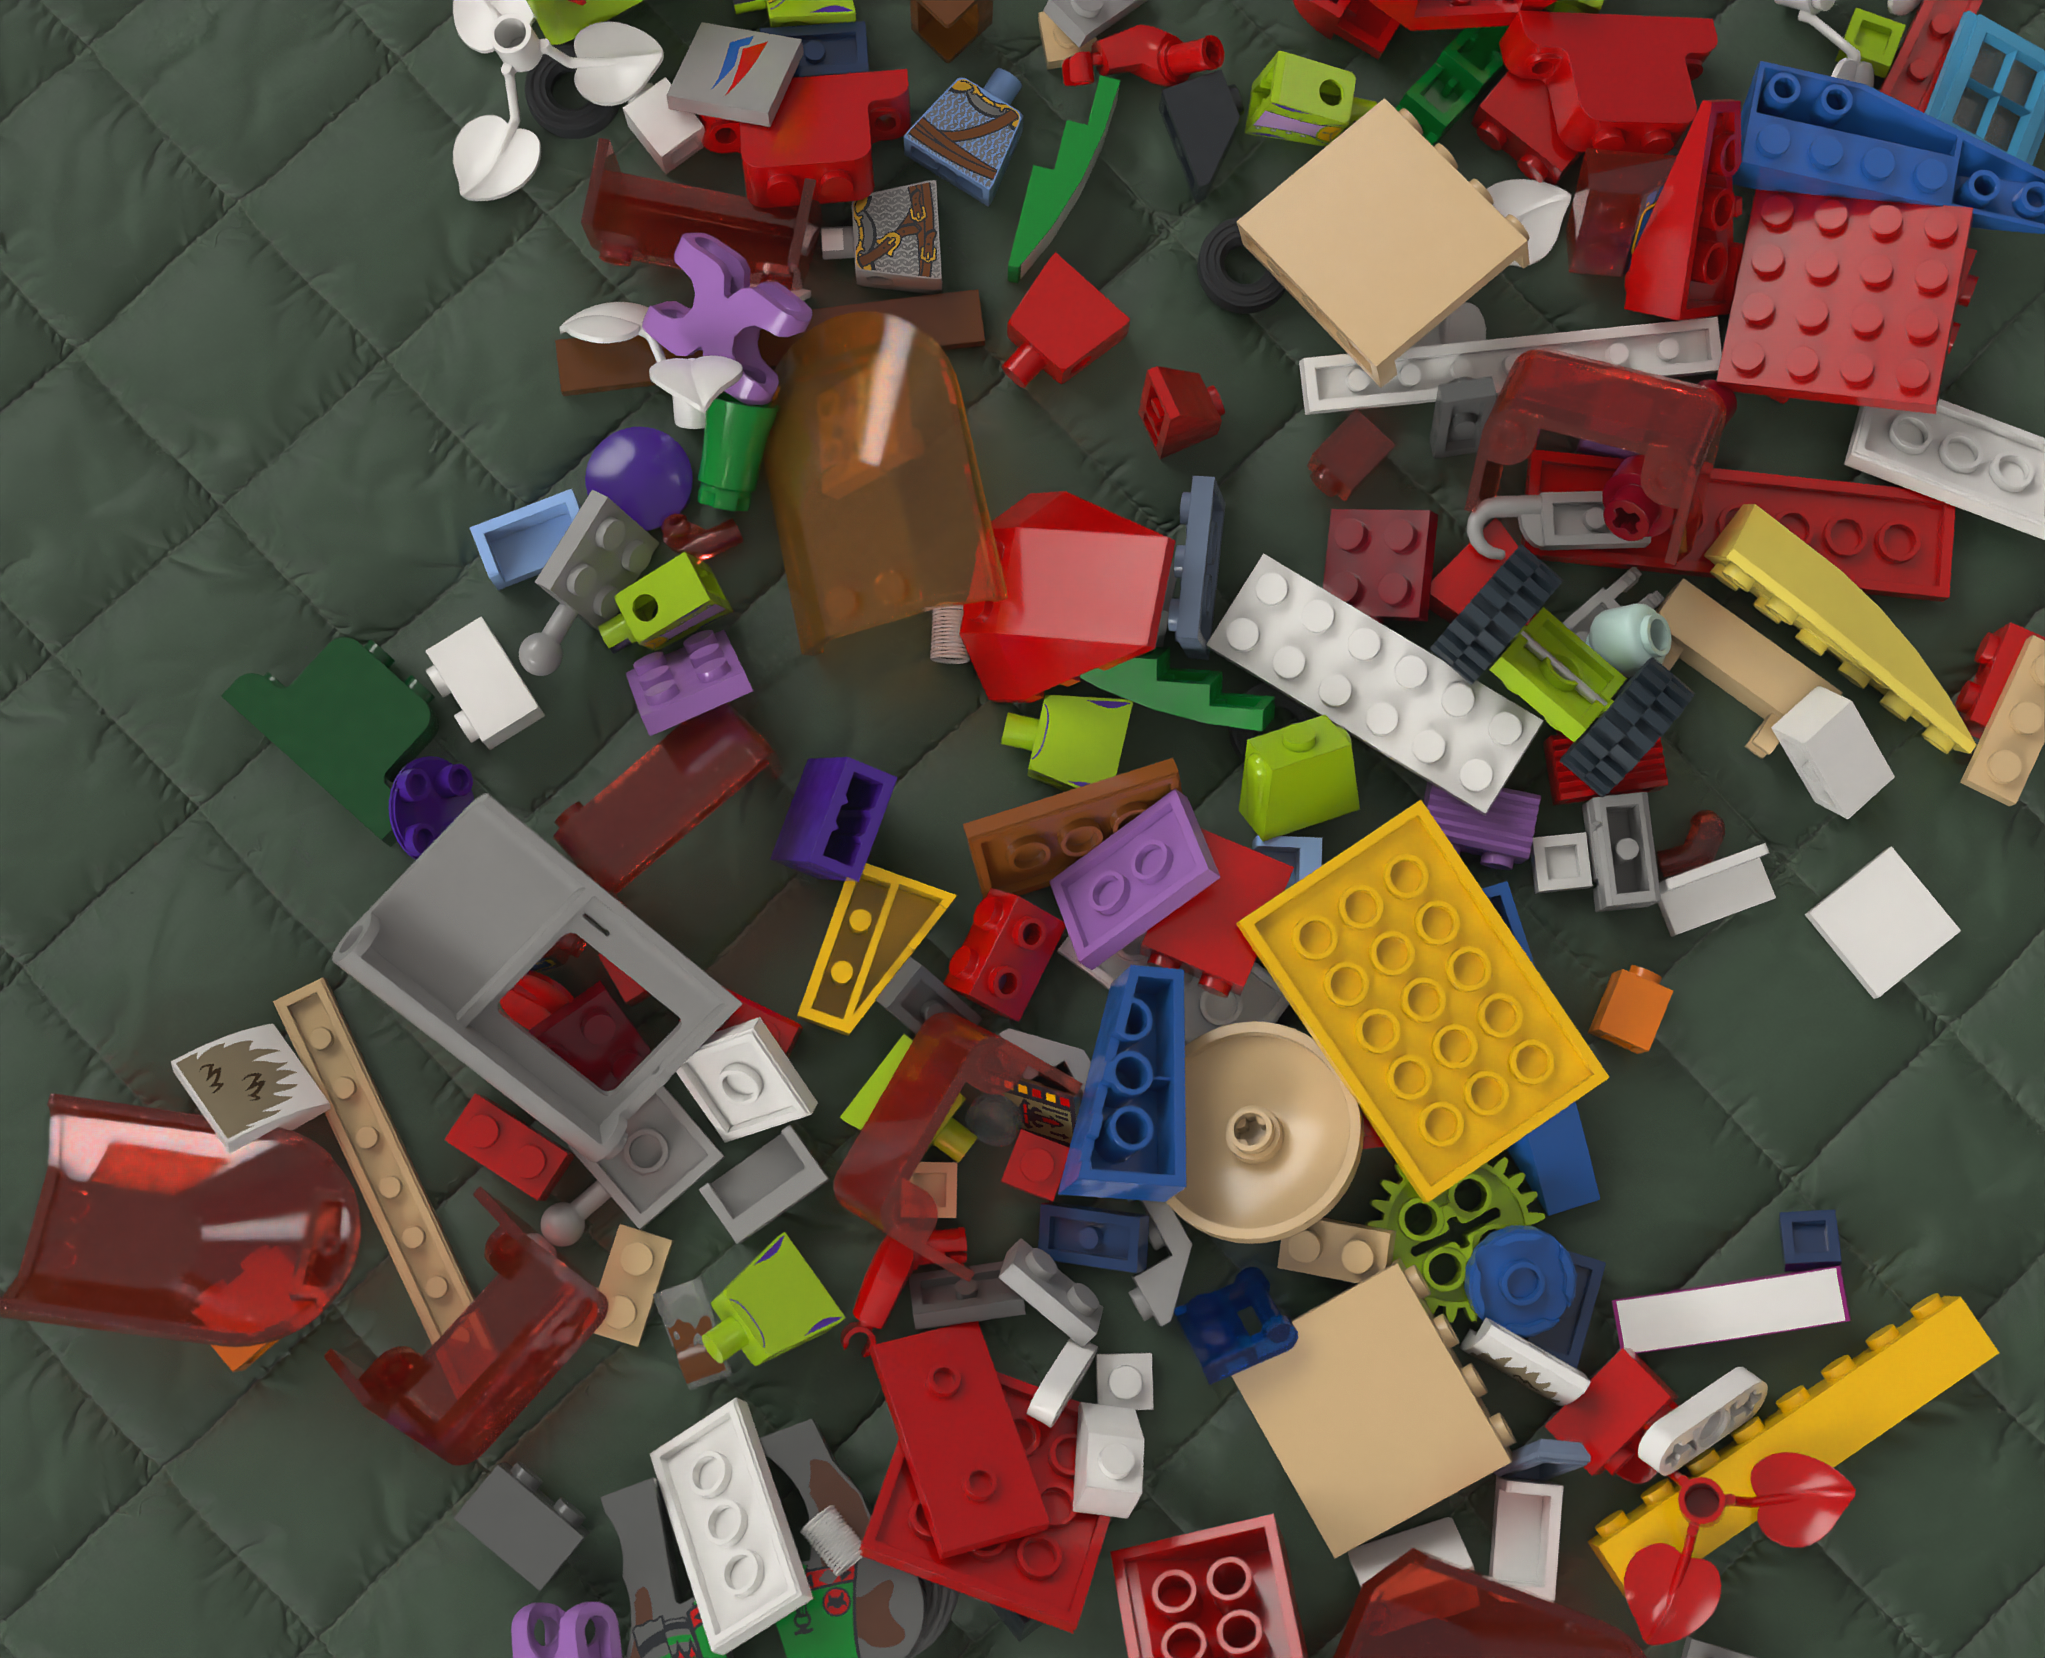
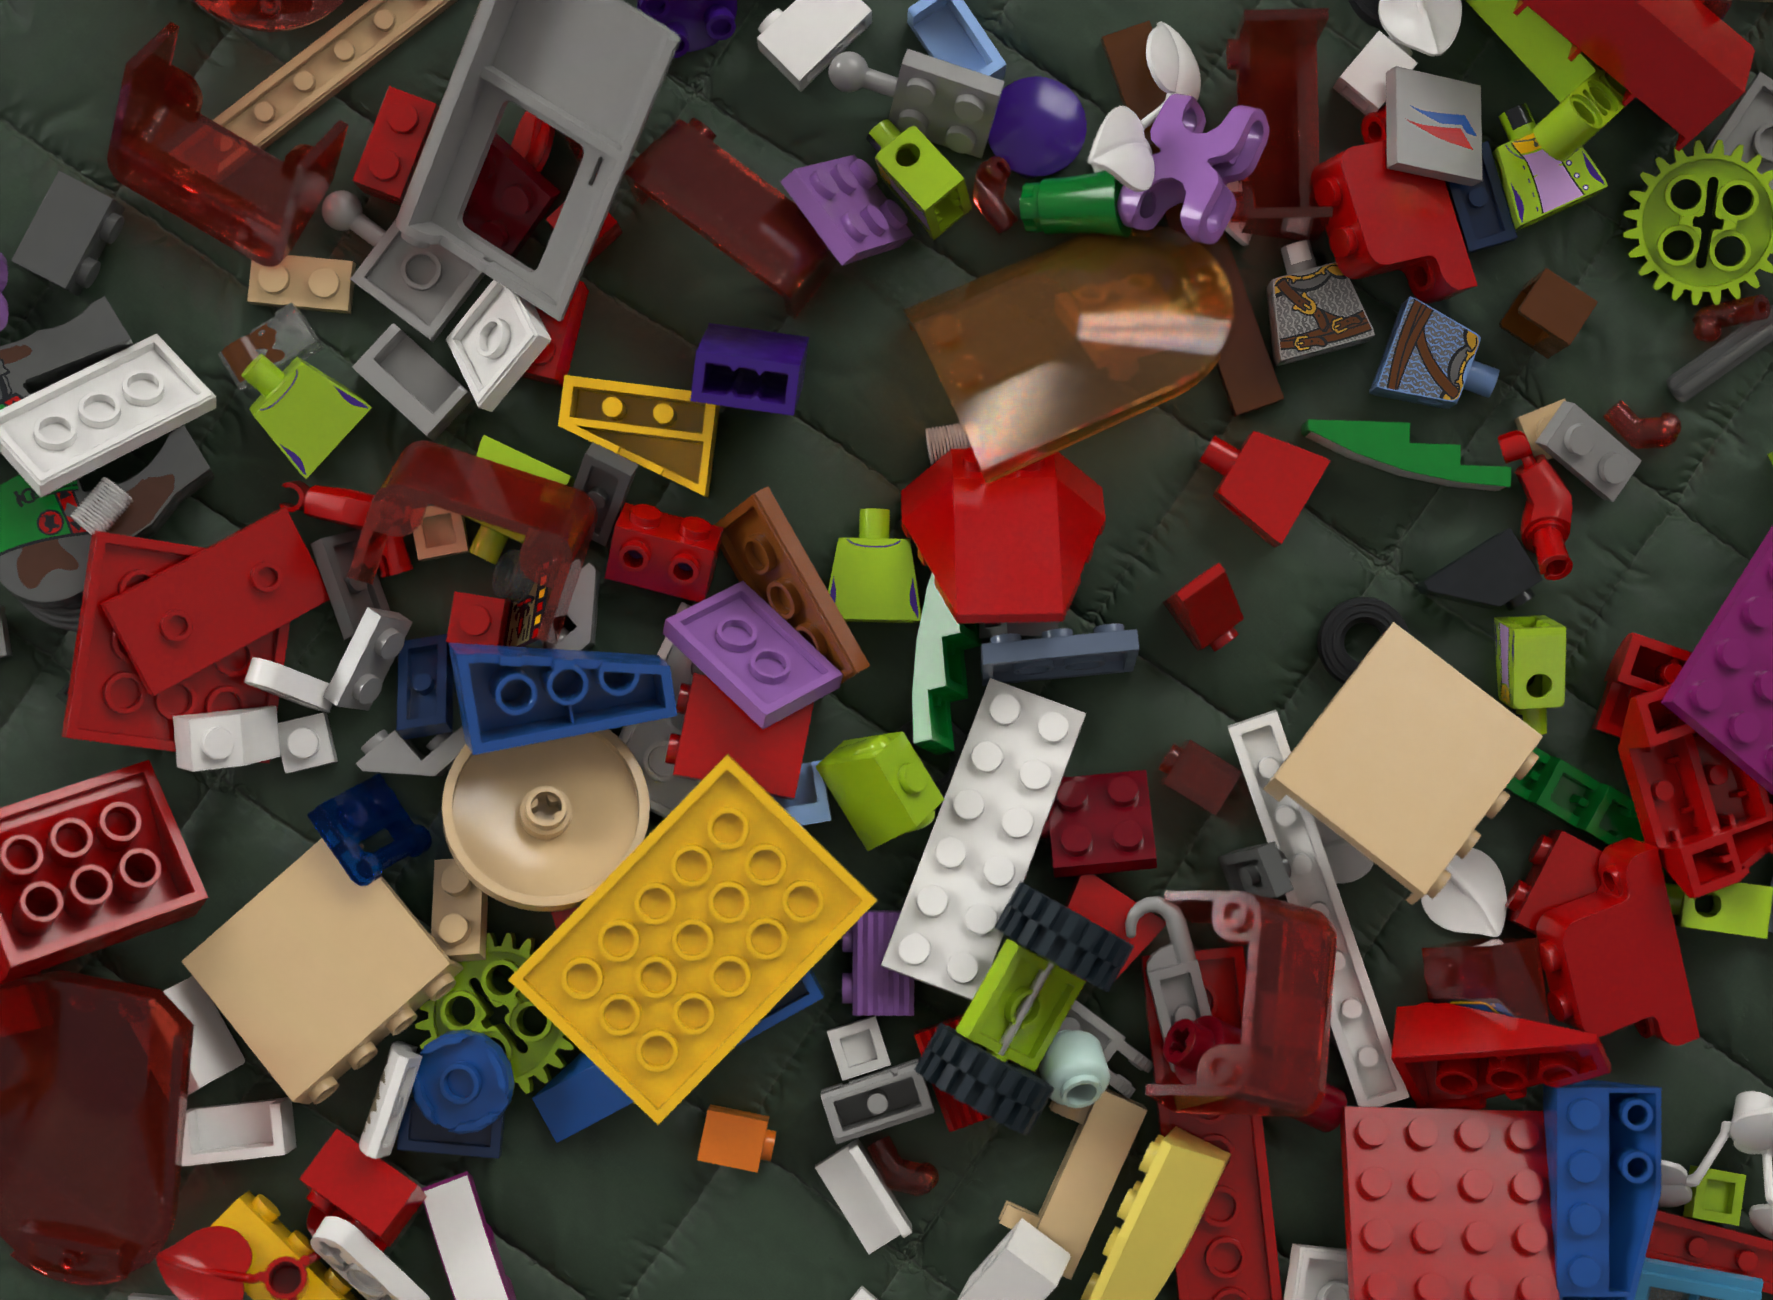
camera: 85 degrees right, 5 degrees up
sand blue tile [1494,1439,1591,1481] -> none

